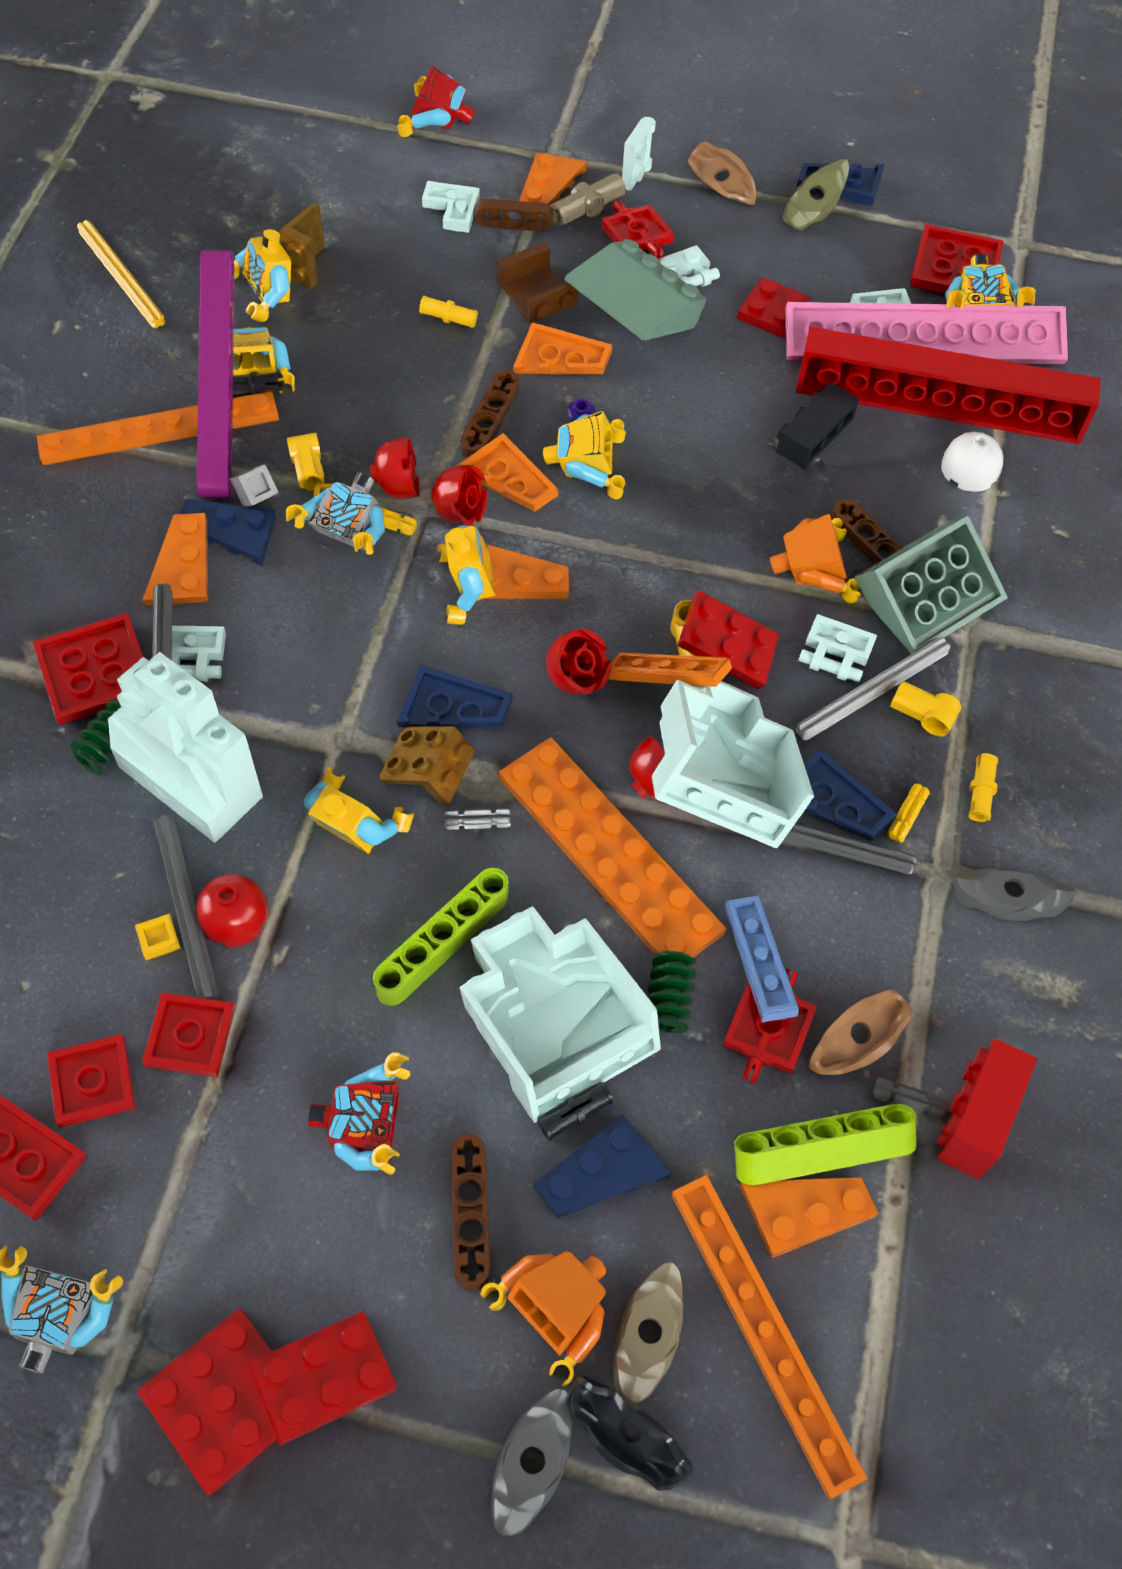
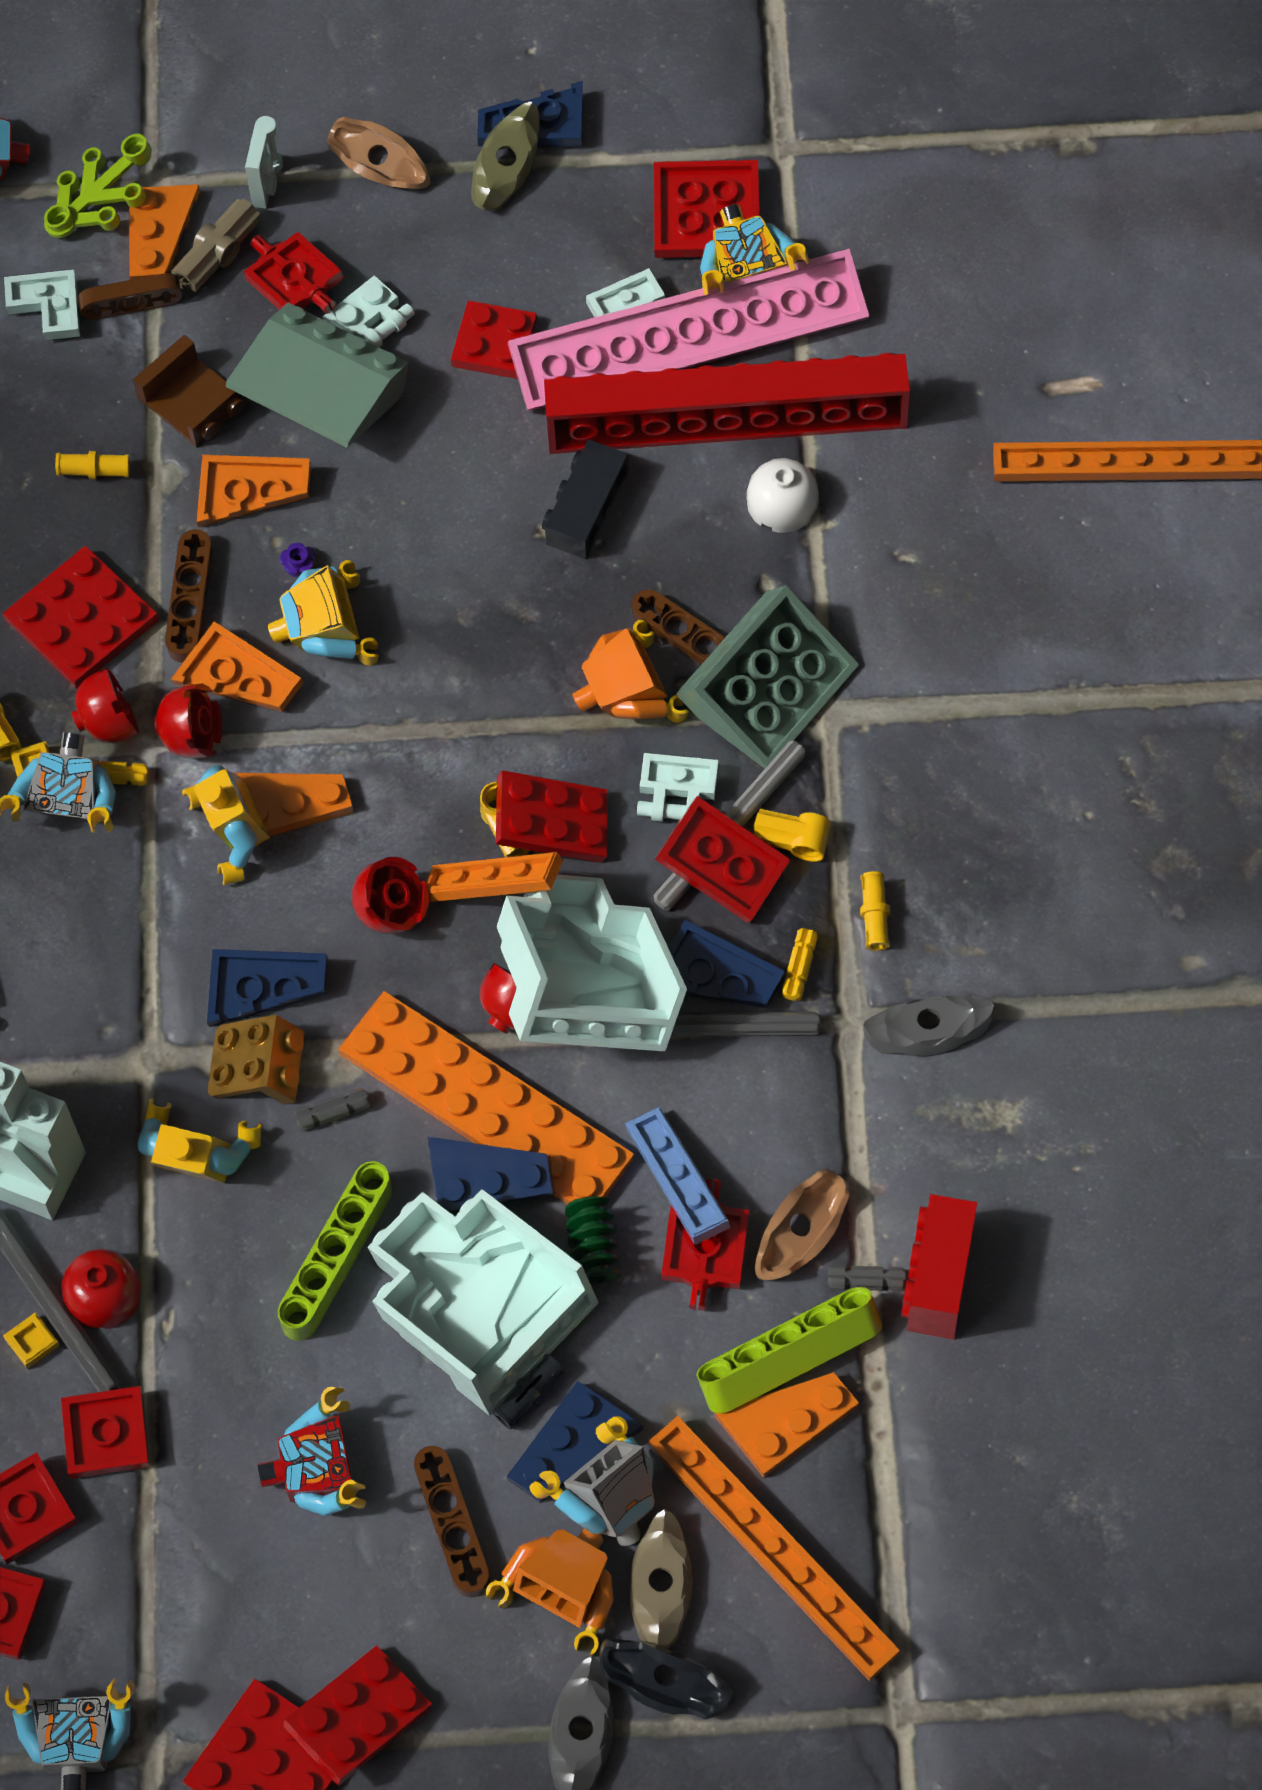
camera: 10 degrees left, 5 degrees up
none -> red plate [3,546,159,689]
none -> lime plant [44,134,152,238]
none -> dark blue wing [427,1137,555,1213]
none -> torso [529,1416,655,1546]
none -> red plate [654,796,790,923]

